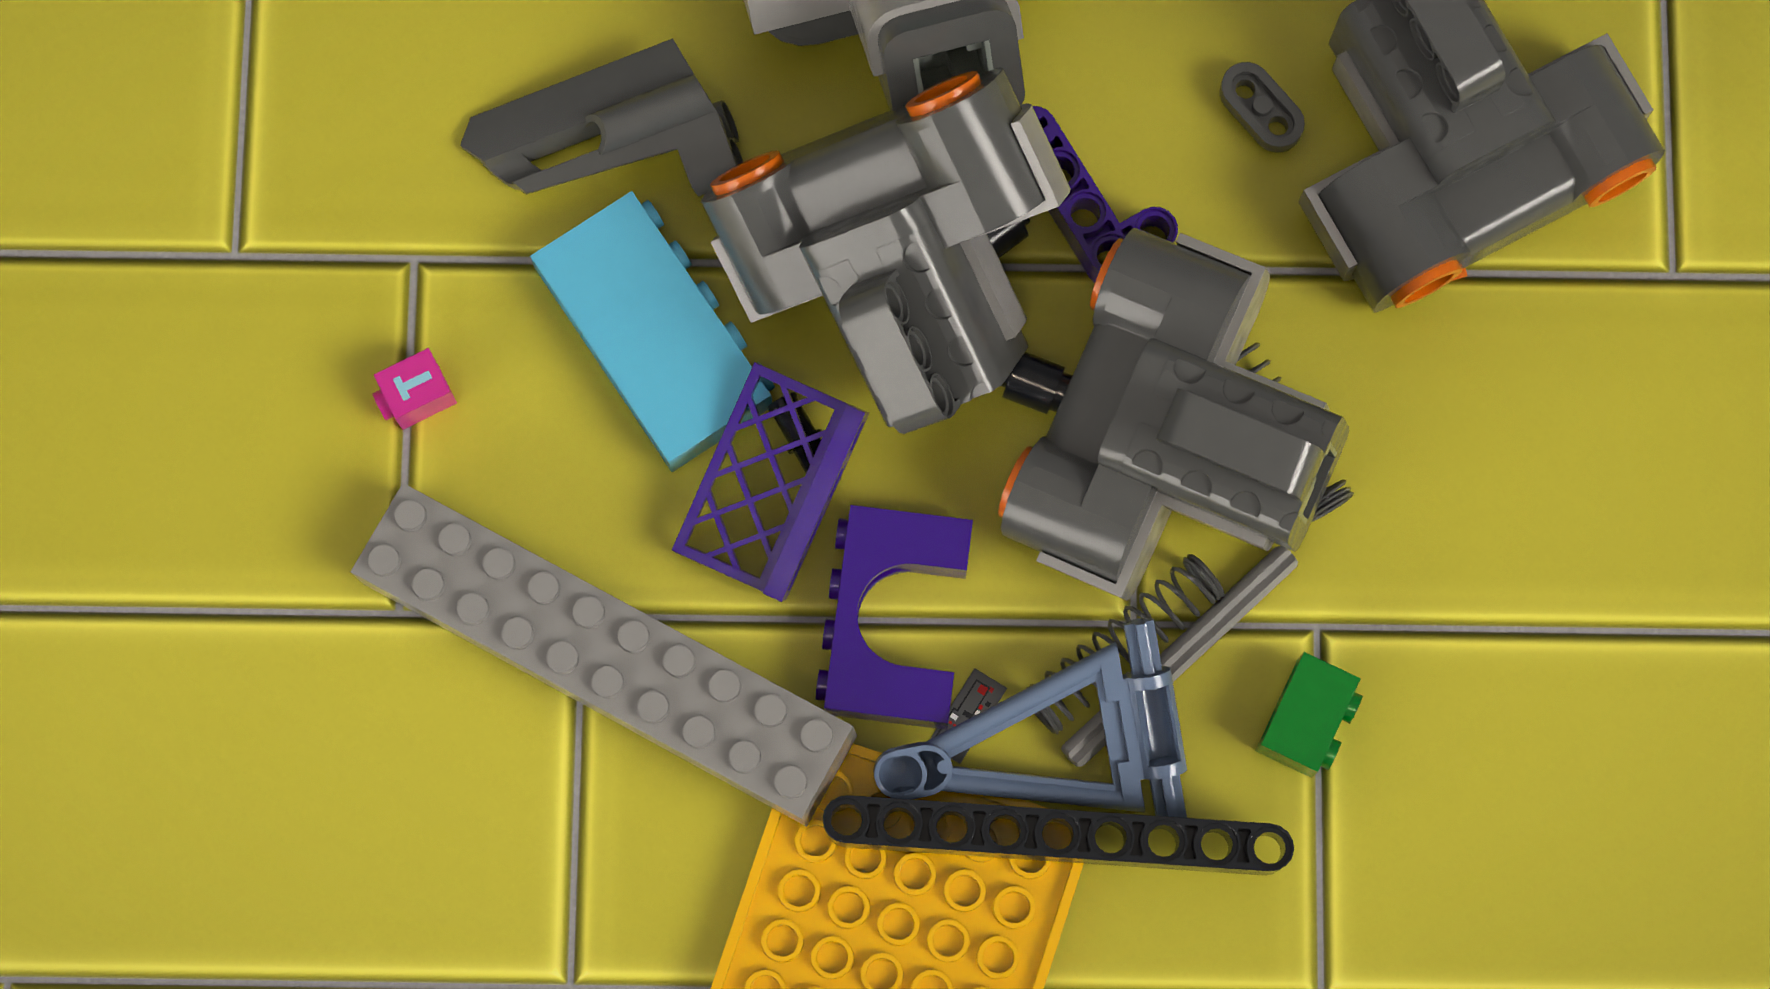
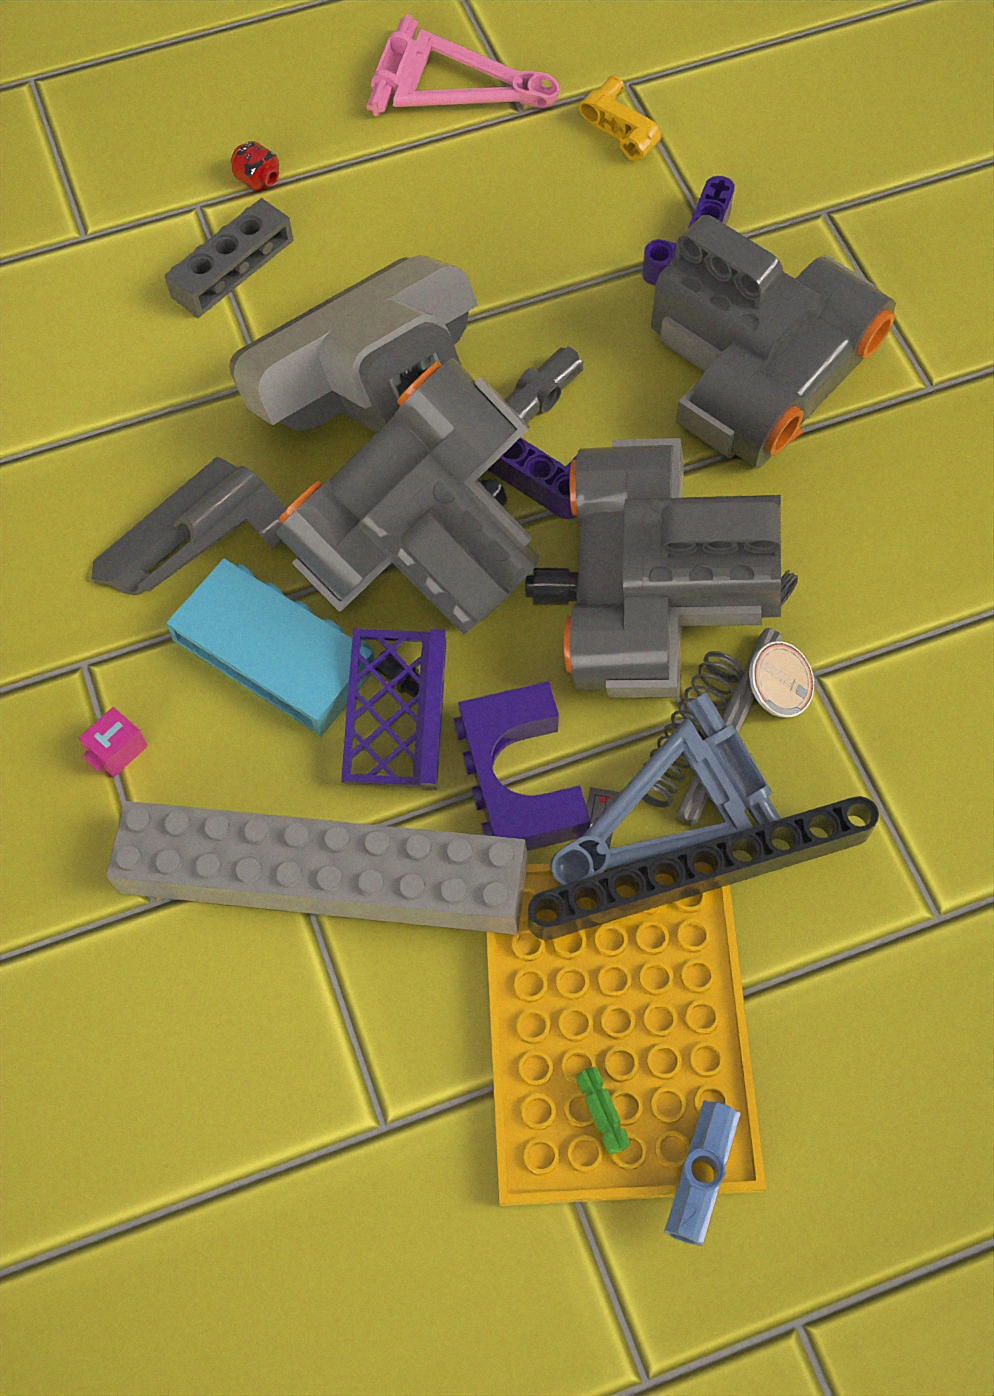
camera: 20 degrees left, 15 degrees down
dark grey plate [1220,62,1305,153] -> none
green brick [1255,652,1363,778] -> none
none -> dark grey piece [505,346,584,423]
none -> piece [749,641,814,718]

